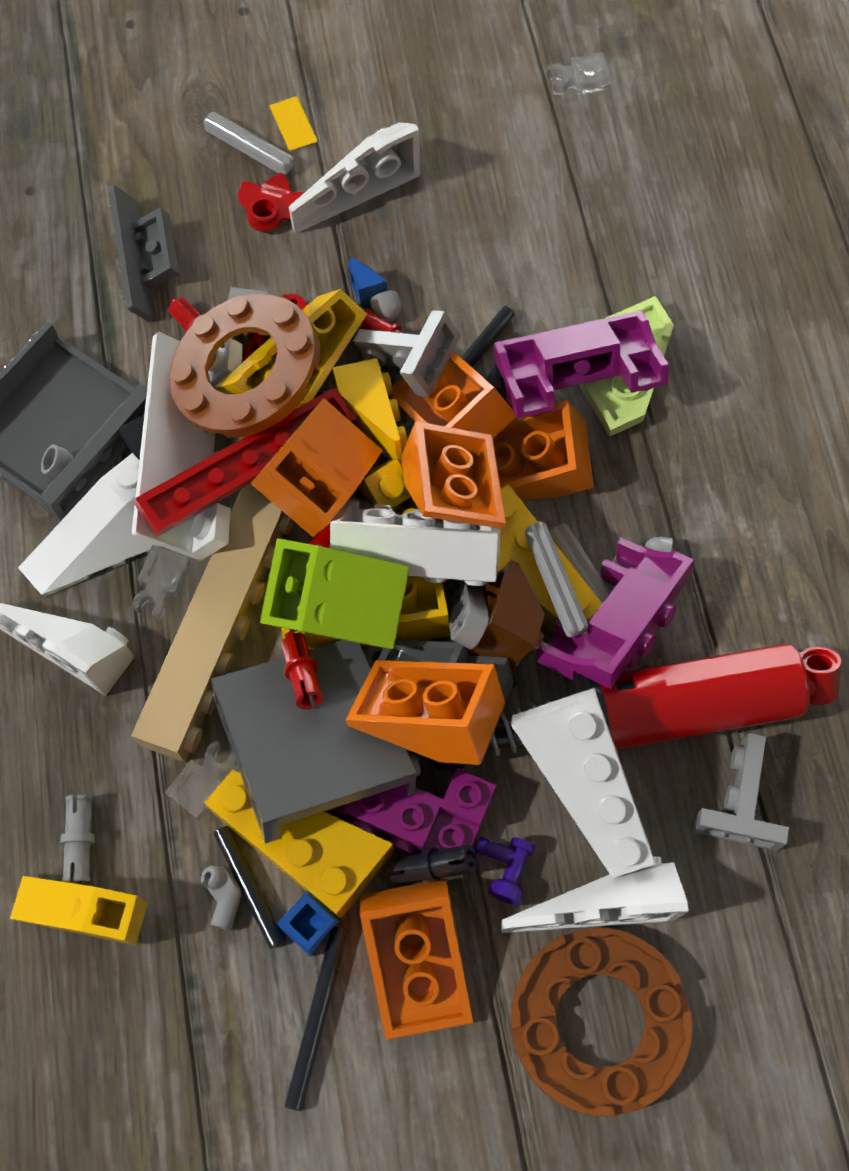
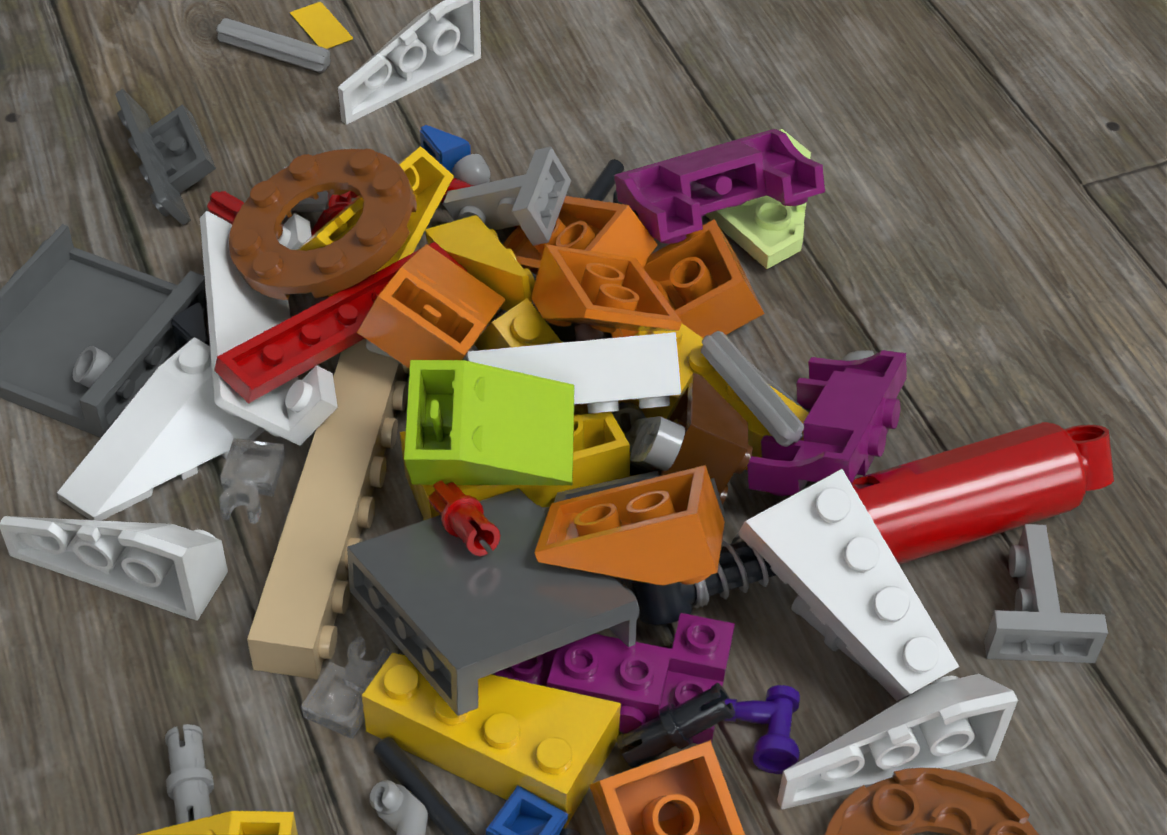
camera: 15 degrees left, 20 degrees down
red plate [238,173,305,232] -> none

